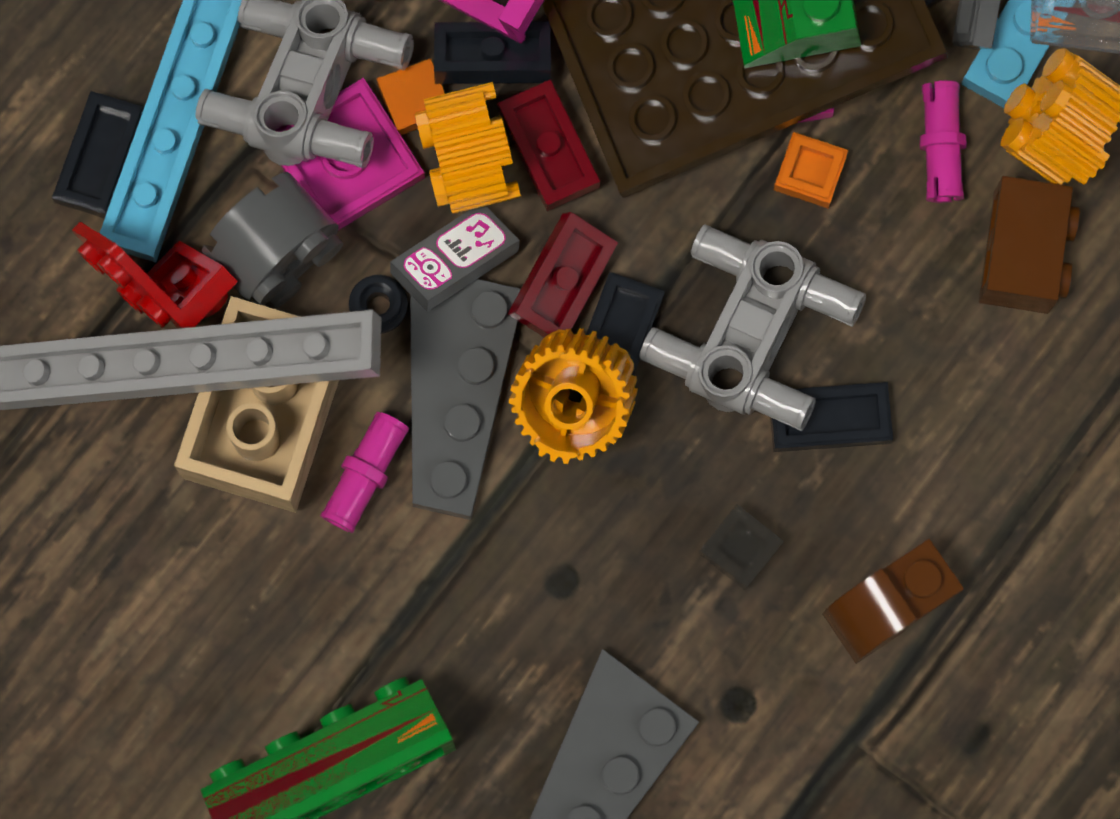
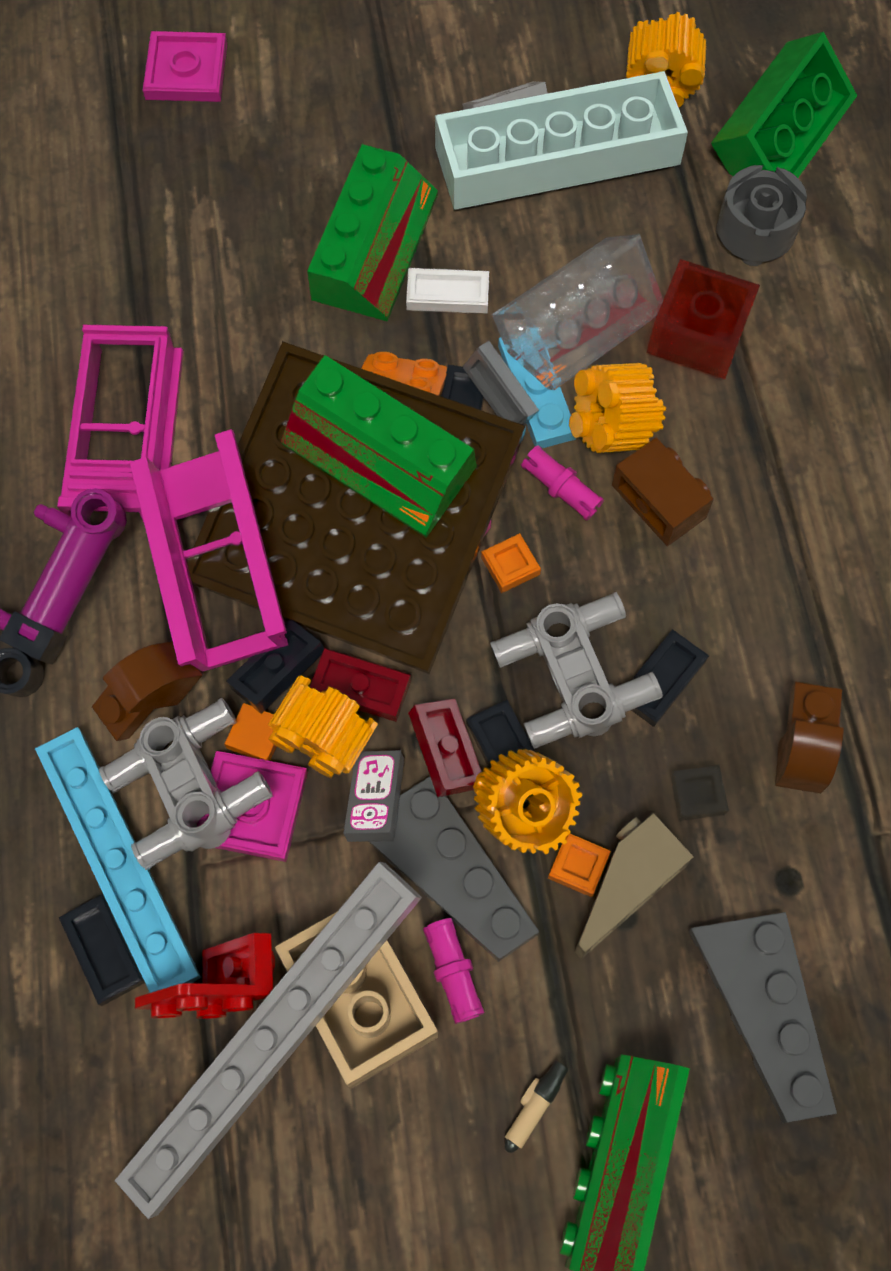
camera: 45 degrees left, 10 degrees down
dark grey brick [202,172,344,308] -> none
black plate [349,275,408,334] -> none
none -> piece [505,1060,569,1153]
none -> orange tile [548,834,611,897]
none -> dark tan slope [574,813,693,959]

